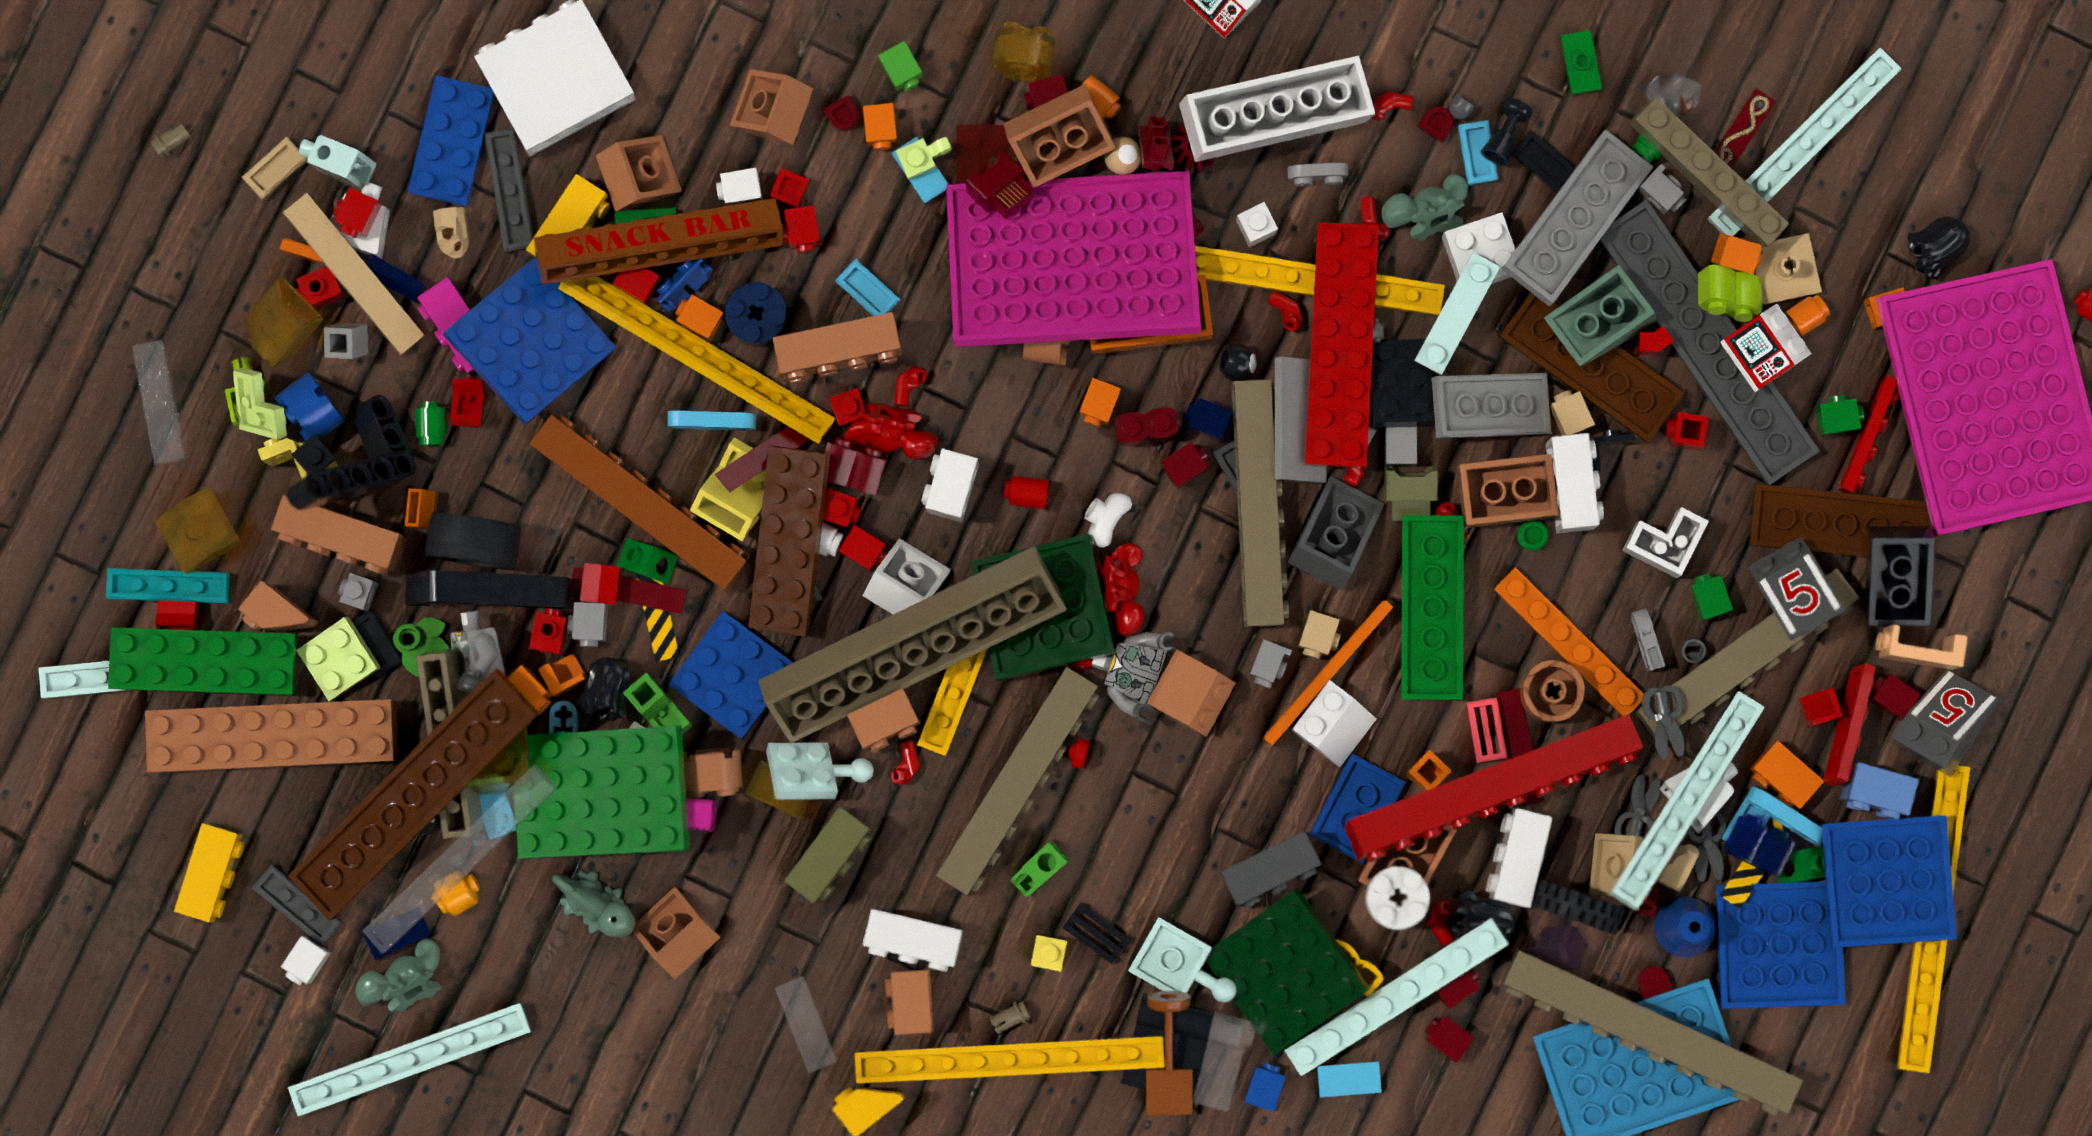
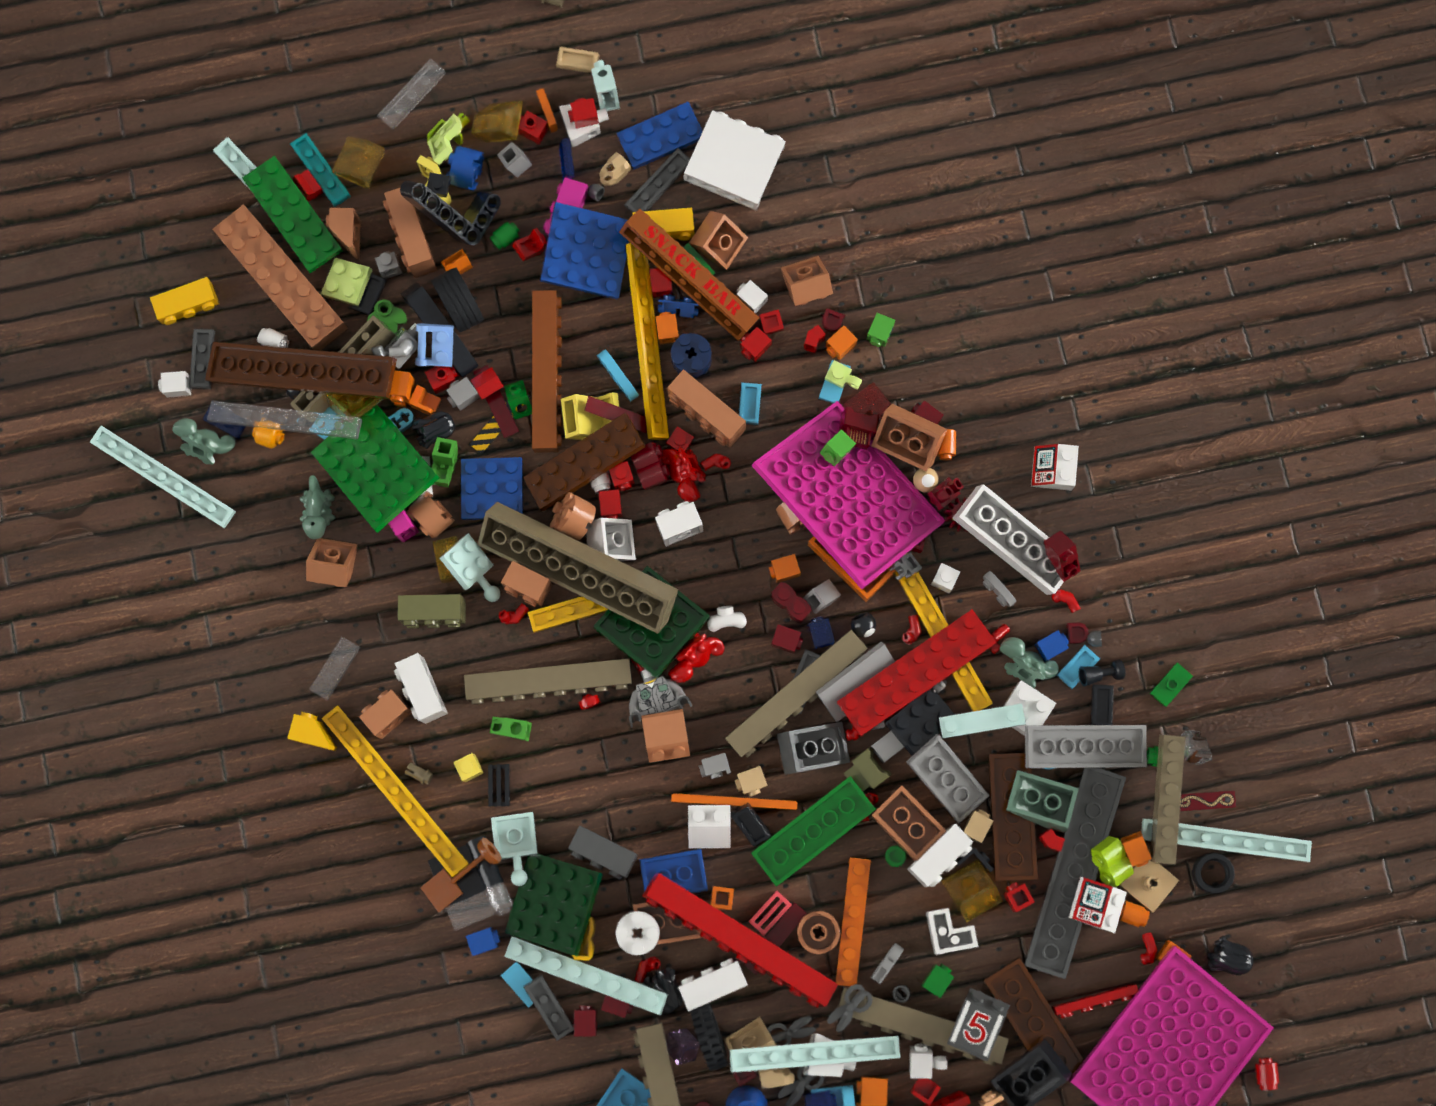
camera: 50 degrees right, 5 degrees down
tan tile [282,193,424,355] -> none
clear yellow brick [990,22,1056,83] -> none
red brick [1004,475,1049,510] -> none
light grey brick [1637,164,1687,215] -> none
green brick [1815,395,1865,437] -> none
none -> white brick [257,328,289,348]
none -> light blue plate [415,323,454,367]
none -> dark grey tile [523,975,574,1041]
none -> nougat brick [550,492,596,541]
none -> dark grey hinge [588,184,605,201]
none -> black tile [730,803,771,847]
none -> light grey brick [803,579,841,614]
none -> red piece [804,325,826,353]
none -> bright green brick [820,429,856,467]
none -> dark grey plate [889,552,922,580]
none -> white brick [909,1043,947,1079]
none -> clear yellow slope [941,860,1003,923]
none -> blue brick [1034,630,1069,662]
none -> dark red slope [1044,530,1081,582]
none -> red arm [1140,932,1157,965]
none -> black tyre [1192,853,1235,894]

